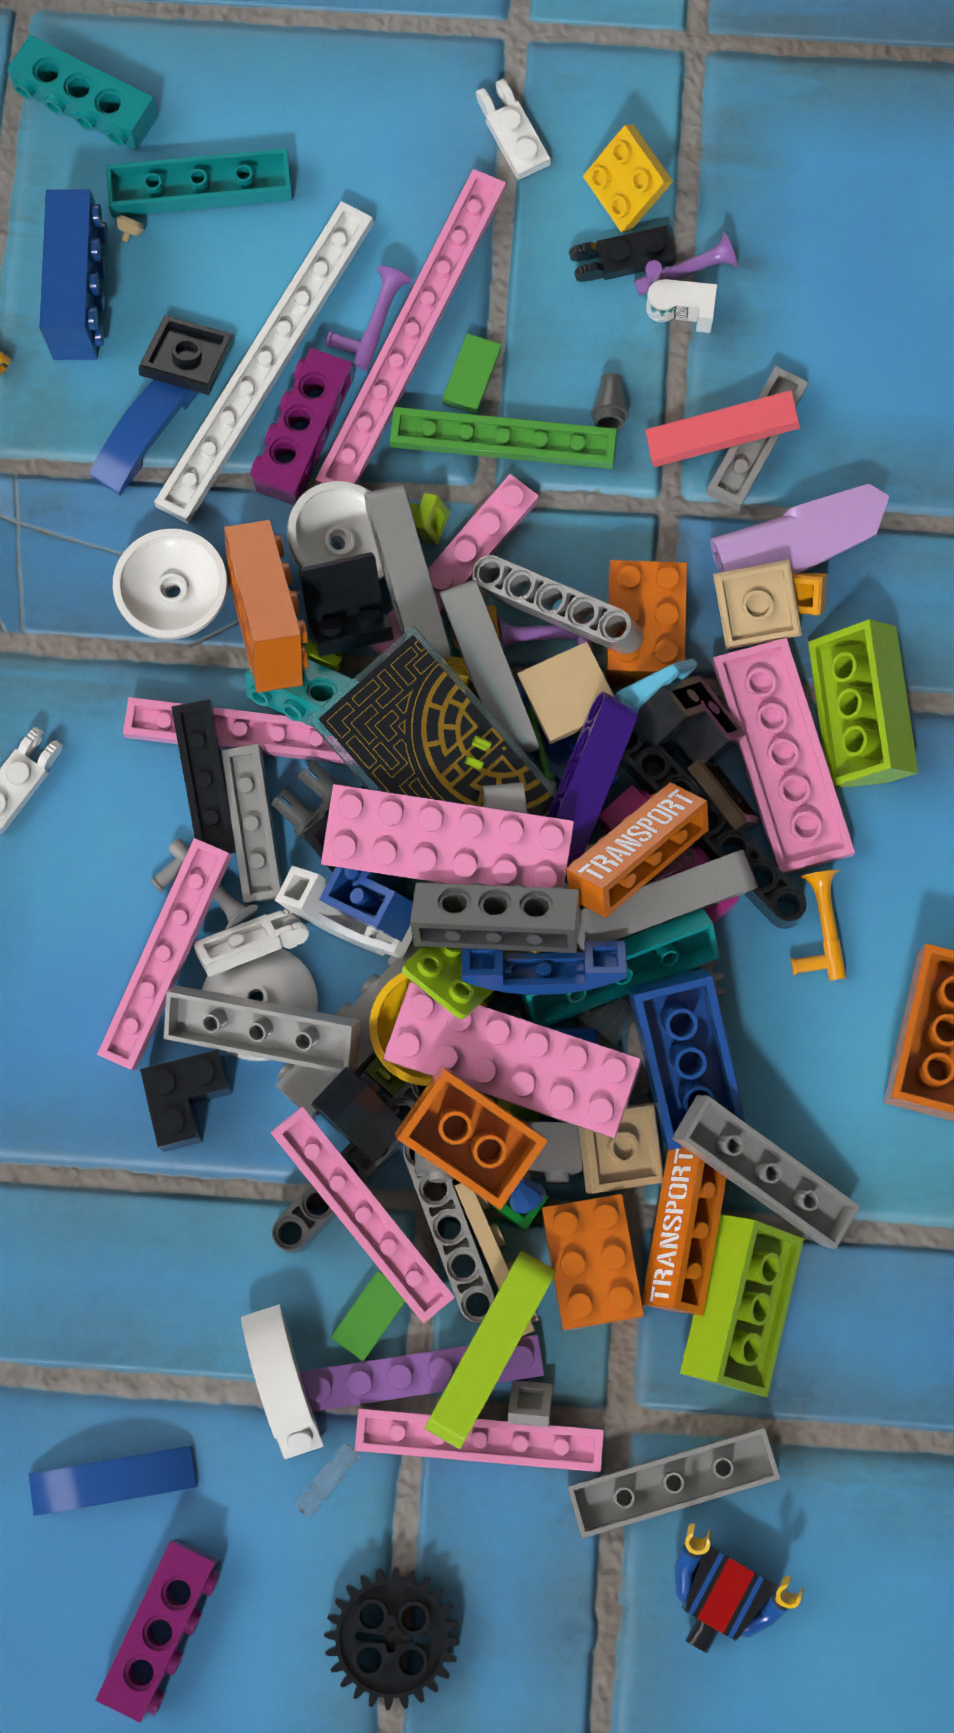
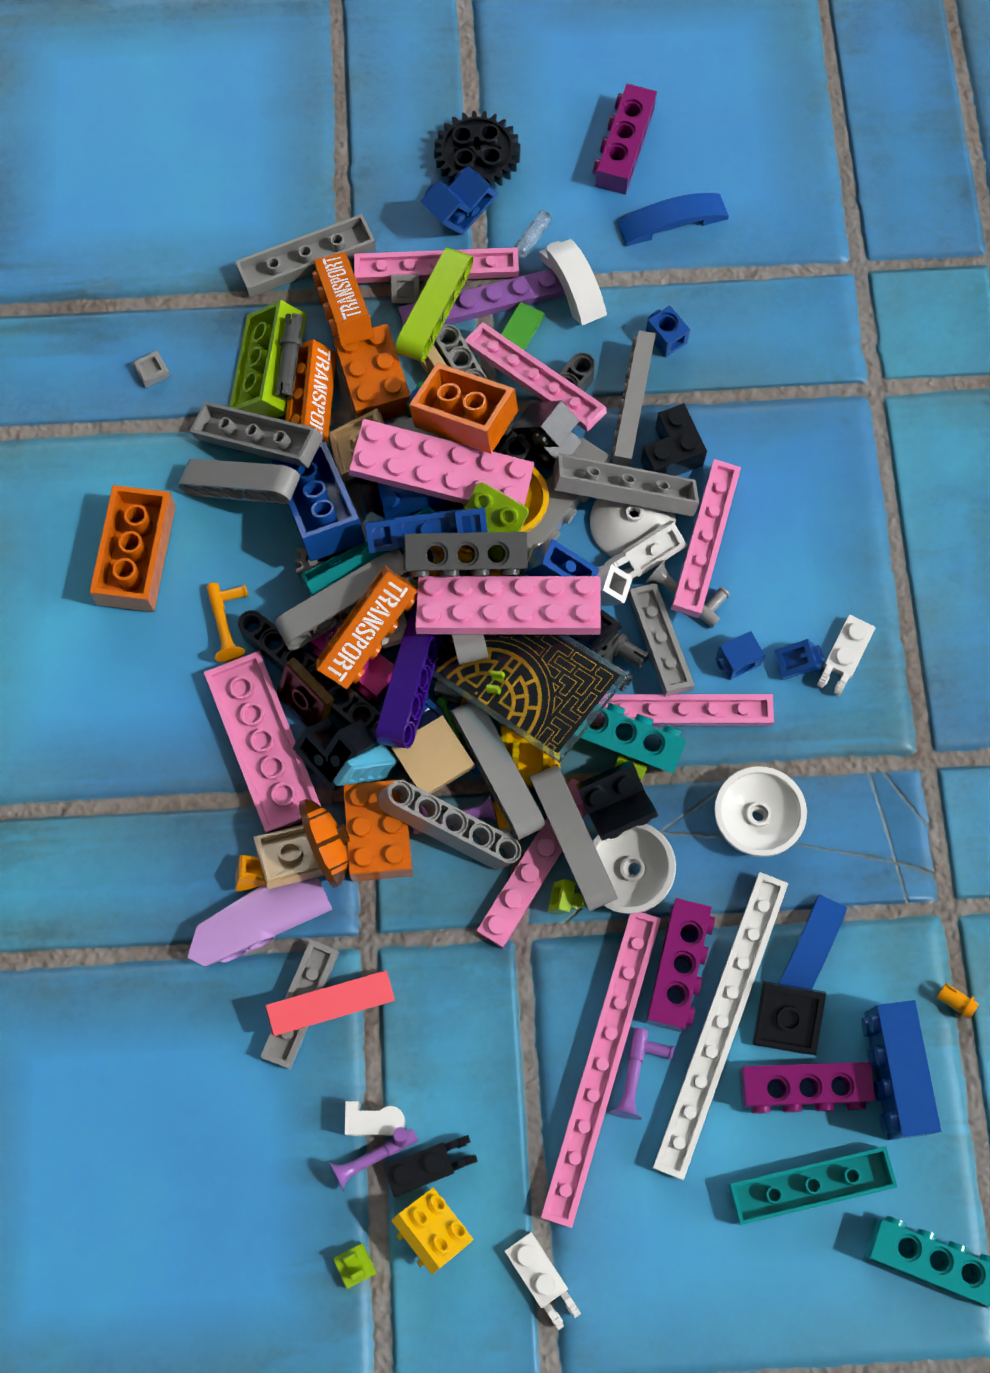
camera: 170 degrees right, 5 degrees down
tan rock [117,215,145,243] -> none
black plate [171,699,236,854] -> none
orange brick [224,520,308,693] -> none
bright green plate [390,407,617,469] -> none
bright green tile [442,333,502,415] -> none
dark grey cone [591,373,628,430] -> none
torso [674,1523,805,1653] -> none
lime slope [808,619,918,788] -> none
none -> light grey tile [132,350,171,388]
none -> light grey beam [178,459,300,504]
none -> dark grey pin [275,313,304,400]
none -> dish [299,799,350,888]
none -> orange brick [311,251,374,346]
none -> lime tile [333,1243,377,1289]
none -> blue brick [420,166,499,235]
none -> light grey piece [609,330,656,467]
none -> blue brick [646,306,690,358]
none -> blue brick [715,631,765,680]
none -> magenta brick [739,1062,875,1114]
none -> blue bracket [774,639,825,680]

